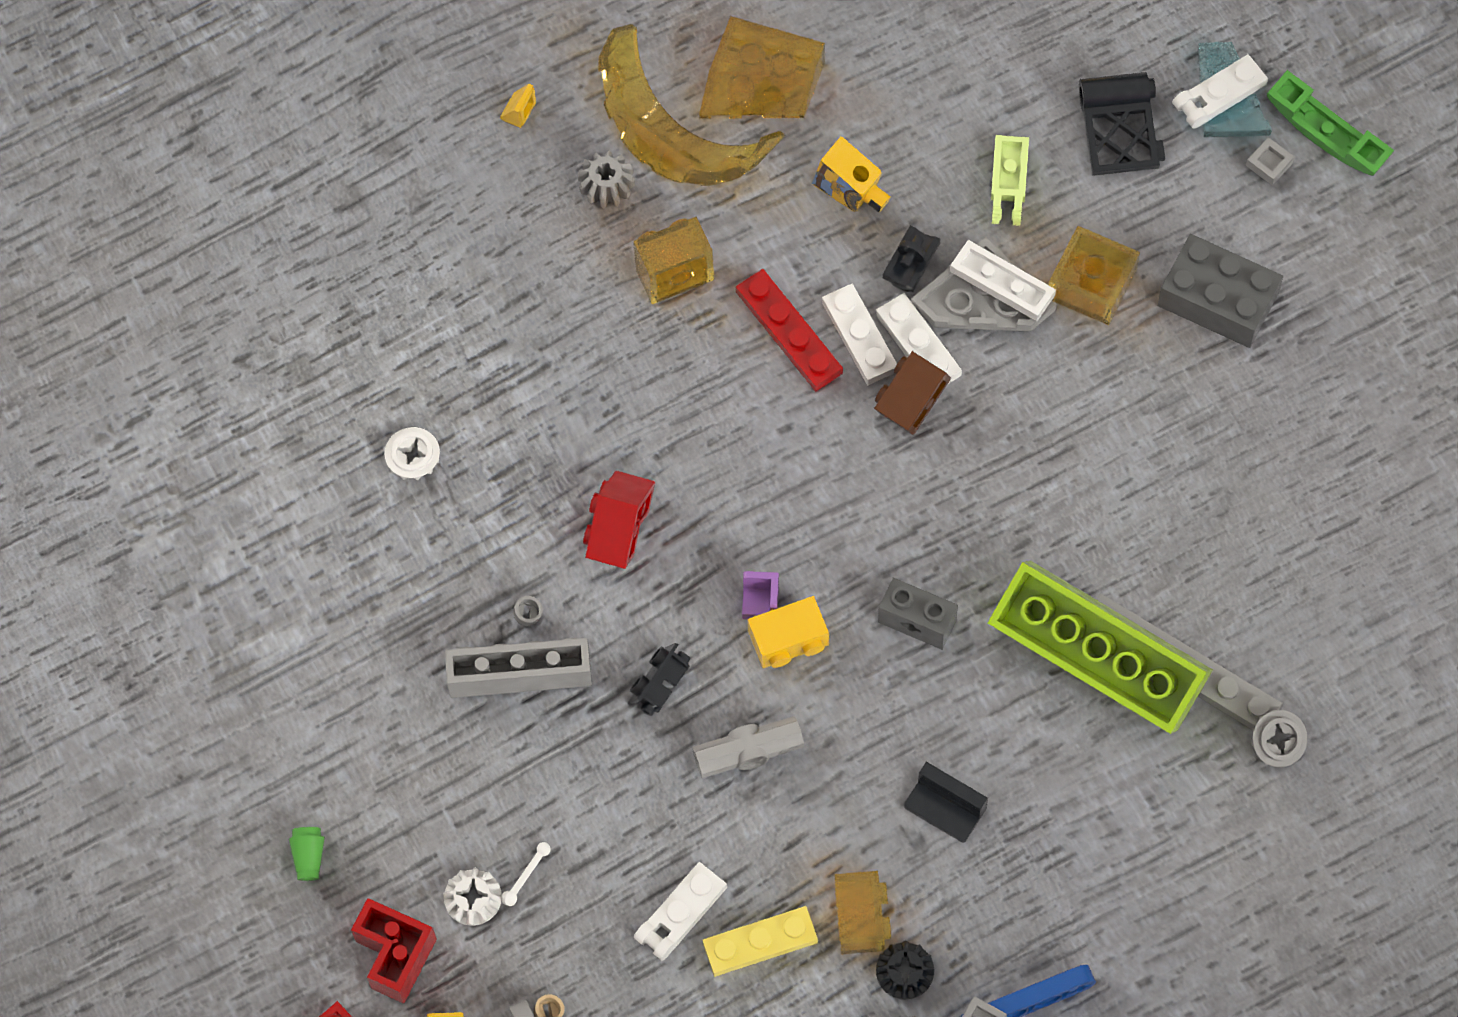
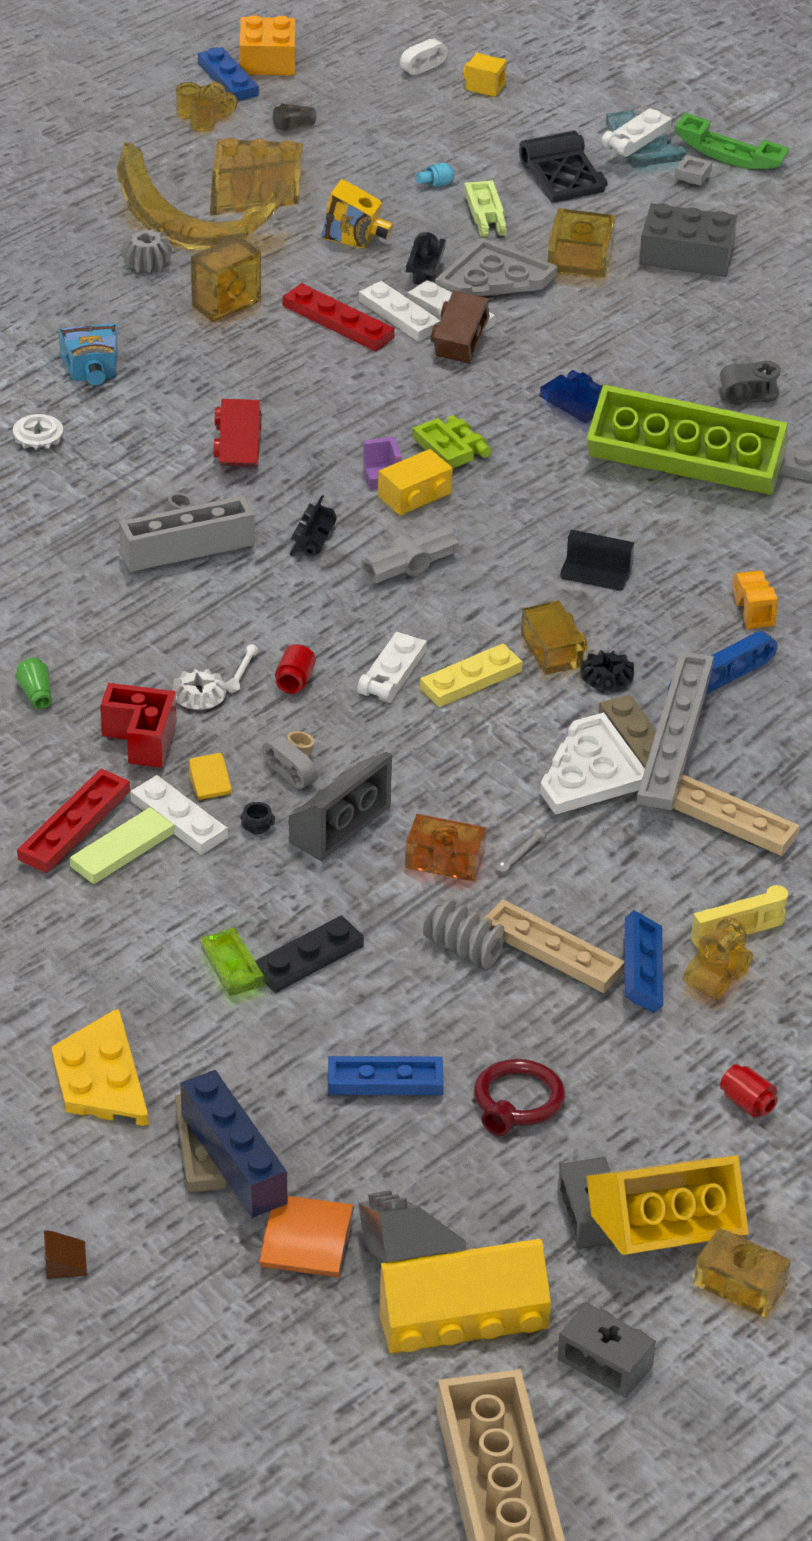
camera: 20 degrees left, 25 degrees down
yellow slope [500,84,536,128] -> none
dark grey brick [878,577,958,650] -> none
white plate [950,240,1056,321] -> none
none -> dark azure torso [59,323,118,385]
none -> red brick [275,644,316,694]
none -> lime plate [412,415,492,468]
none -> medium azure cylinder [416,163,455,187]
none -> clear blue plate [540,370,606,424]
none -> dark grey piece [719,361,781,404]
none -> light orange leg [732,570,778,629]

